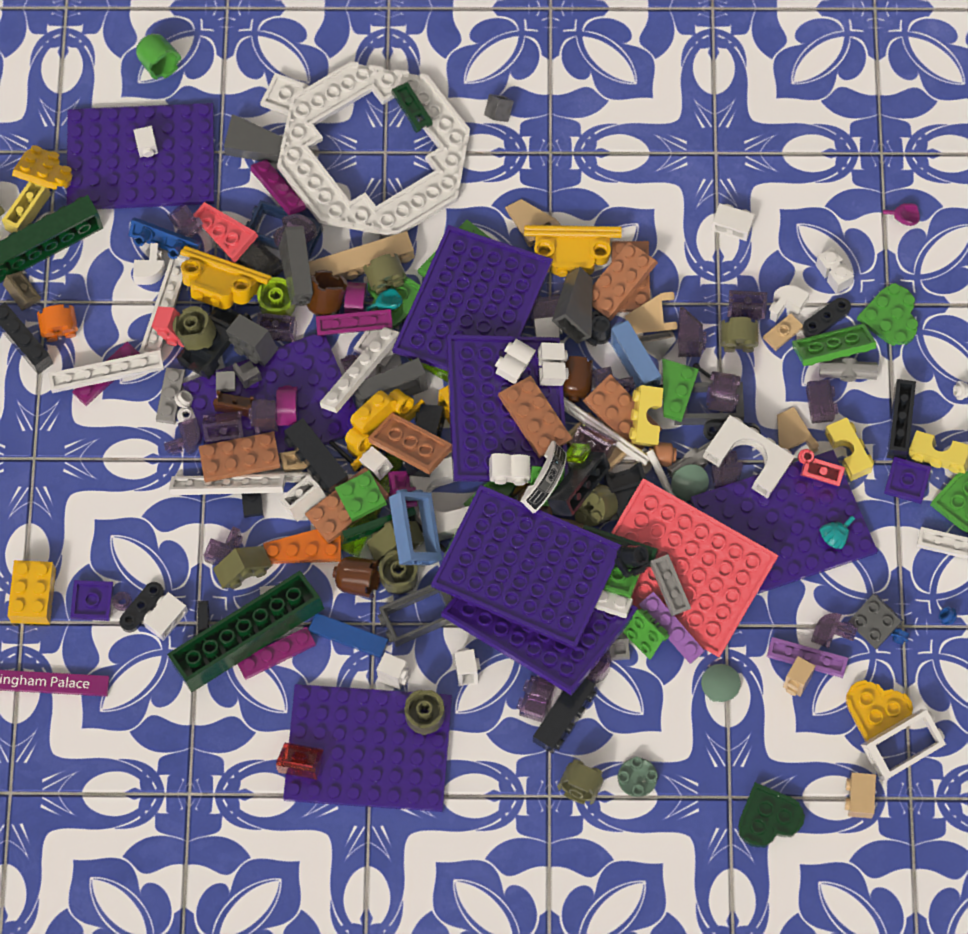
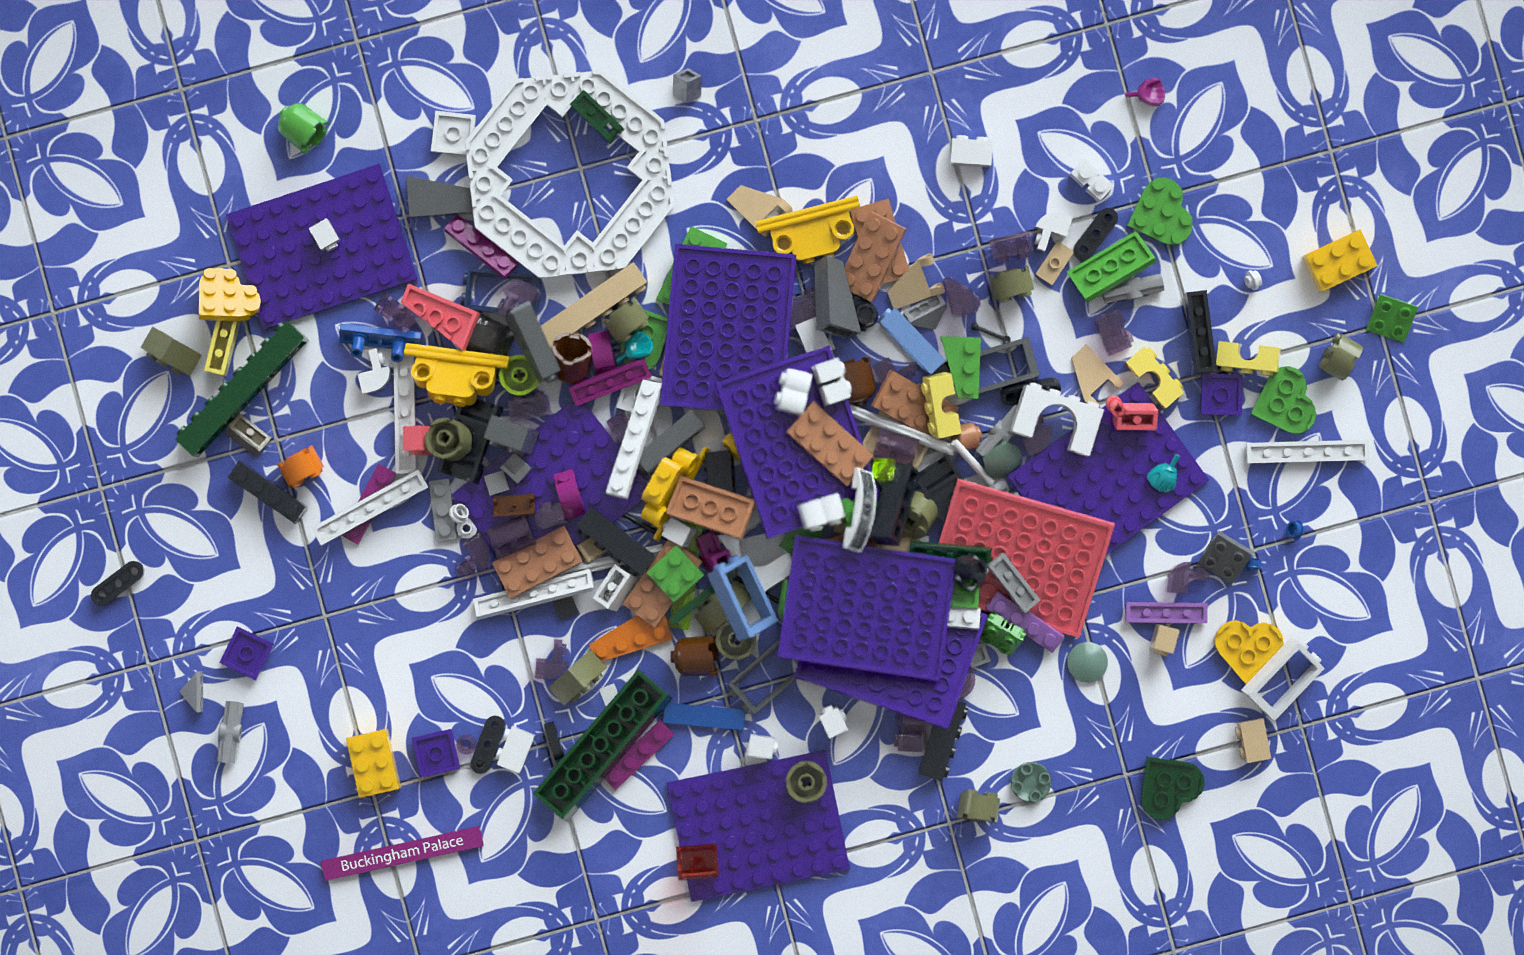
camera: 20 degrees left, 20 degrees up
clear purple brick [706,371,740,412] -> none

